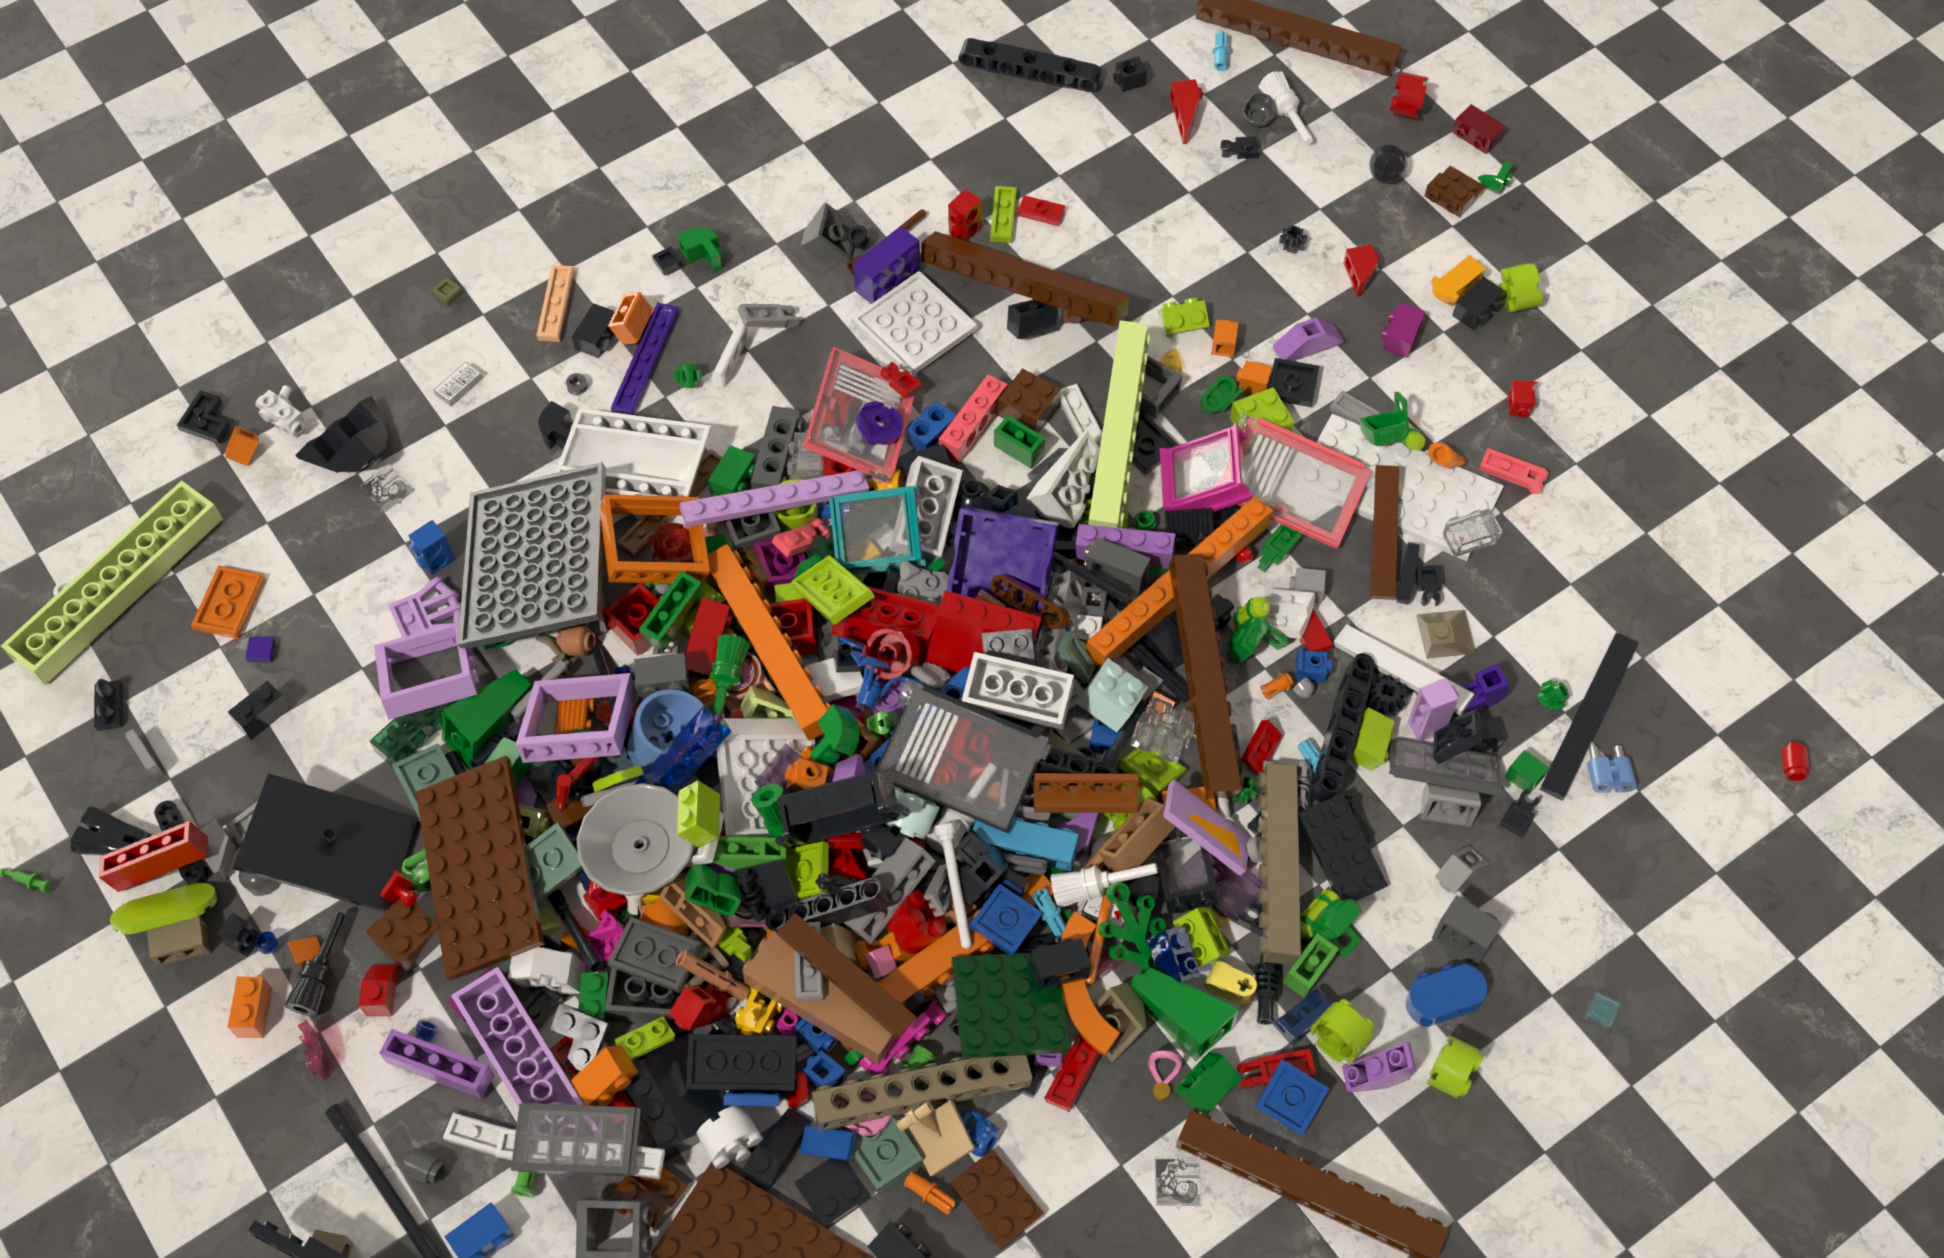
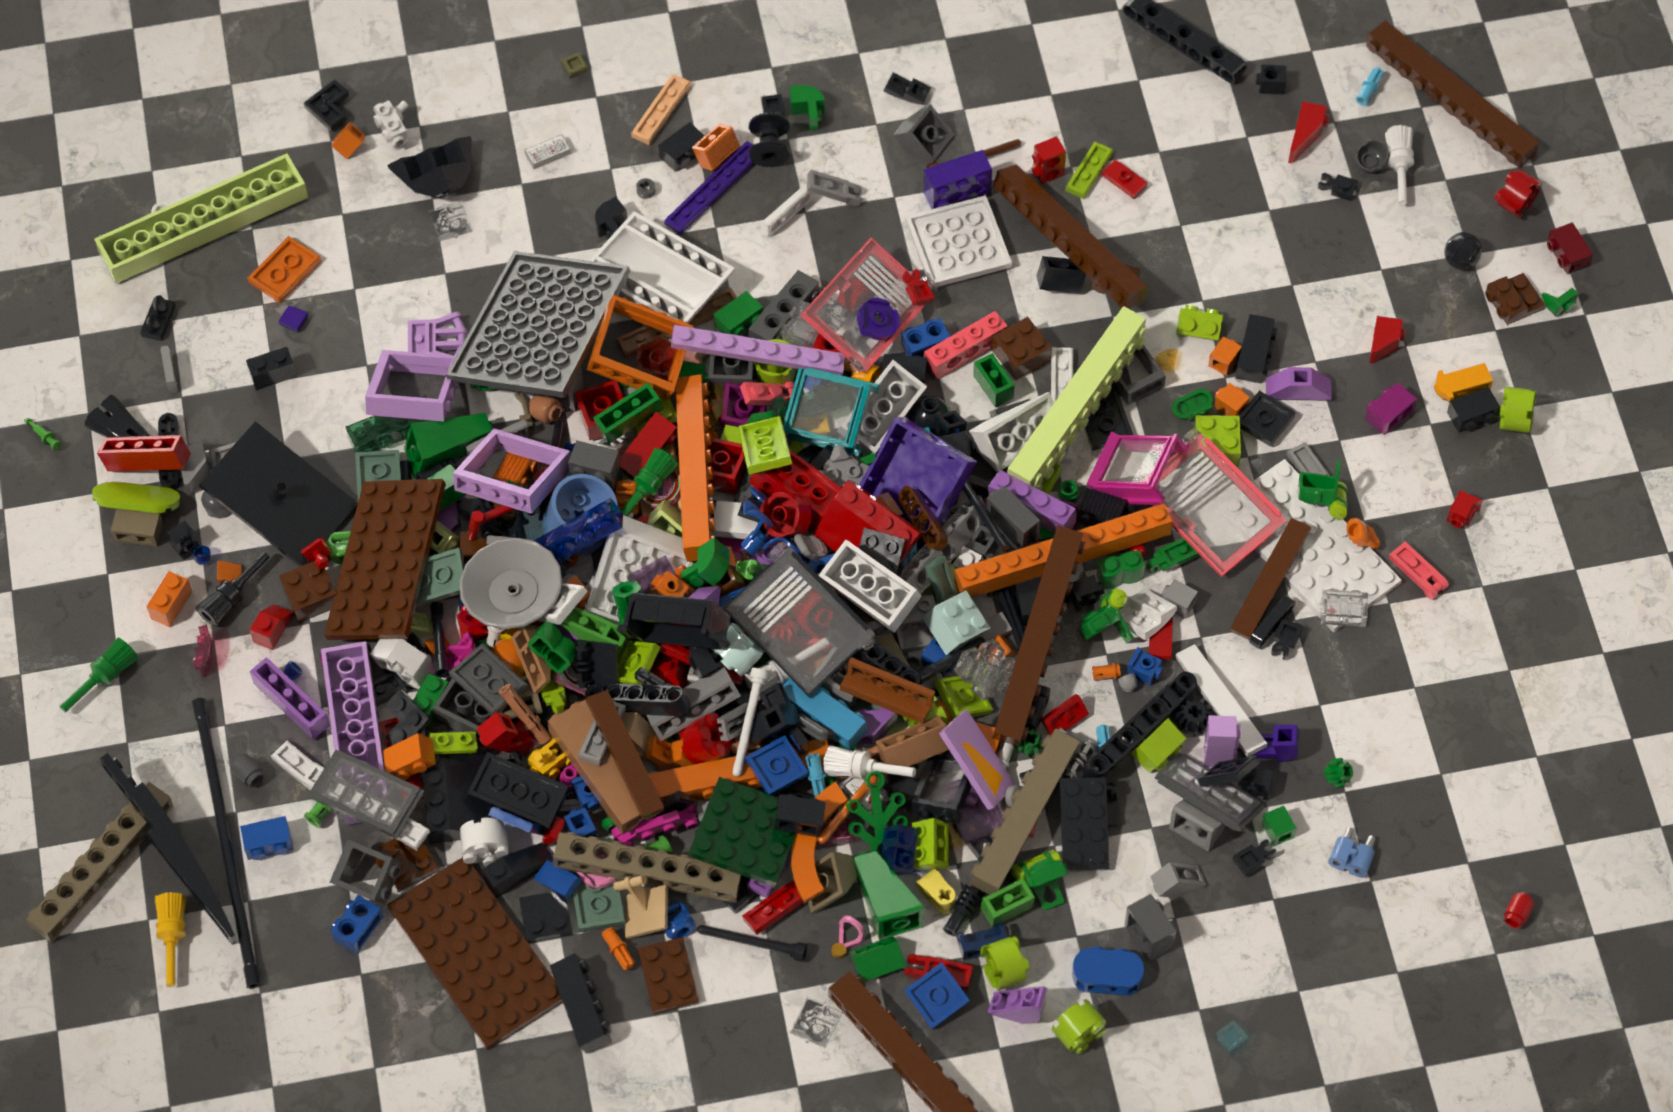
camera: 25 degrees right, 0 degrees up
blue brick [408,520,455,575] -> none
lime tile [592,765,644,792] -> none
green gear [674,363,702,388] -> none
lime brick [677,781,720,848] -> none
black tile [847,226,870,250] -> none
bright pink tile [865,945,897,979] -> none
black gear [1279,225,1307,253] -> none
dark tan slope [1416,610,1475,659] -> none
black tile [1539,633,1638,801] -> none
none -> green piece [59,637,139,713]
none -> black piece [697,925,808,962]
none -> black hose [748,112,790,167]
none -> black slope [883,72,932,105]
none -> green brick [1096,551,1145,589]
none -> black brick [1235,314,1278,384]

